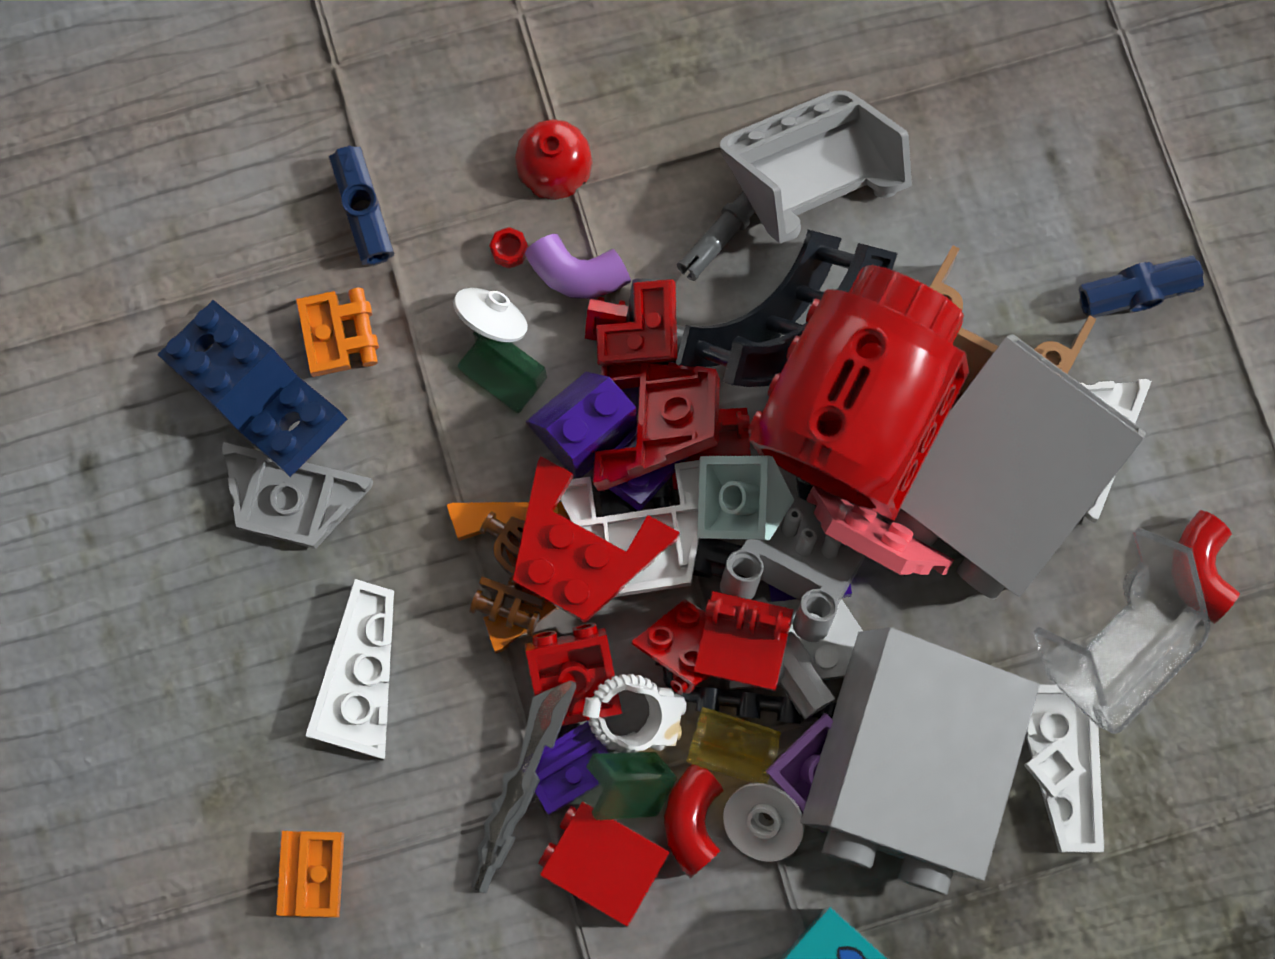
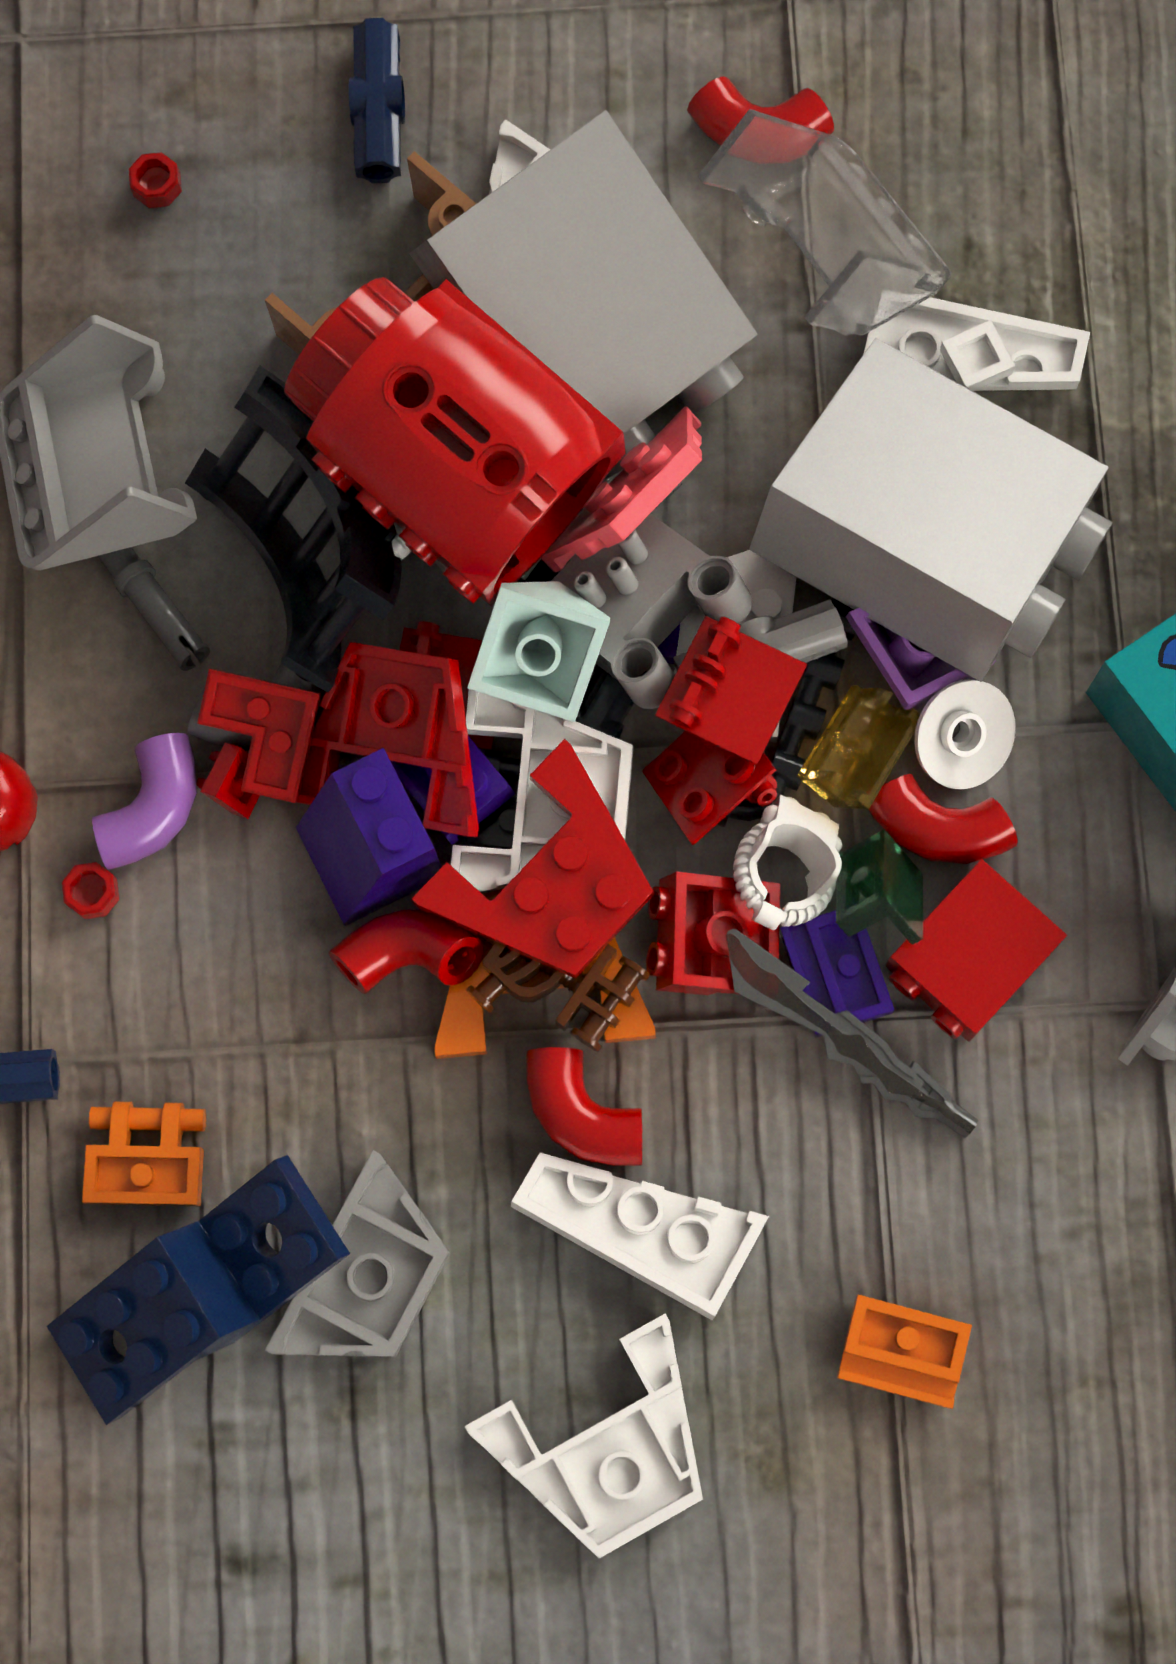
camera: 75 degrees left, 0 degrees up
white dish [453,288,527,342] -> none
clear green panel [458,331,547,413] -> none
none -> red tile [129,152,182,208]
none -> red cylinder [329,910,484,994]
none -> white wing [465,1314,703,1558]
none -> red cylinder [526,1047,642,1166]

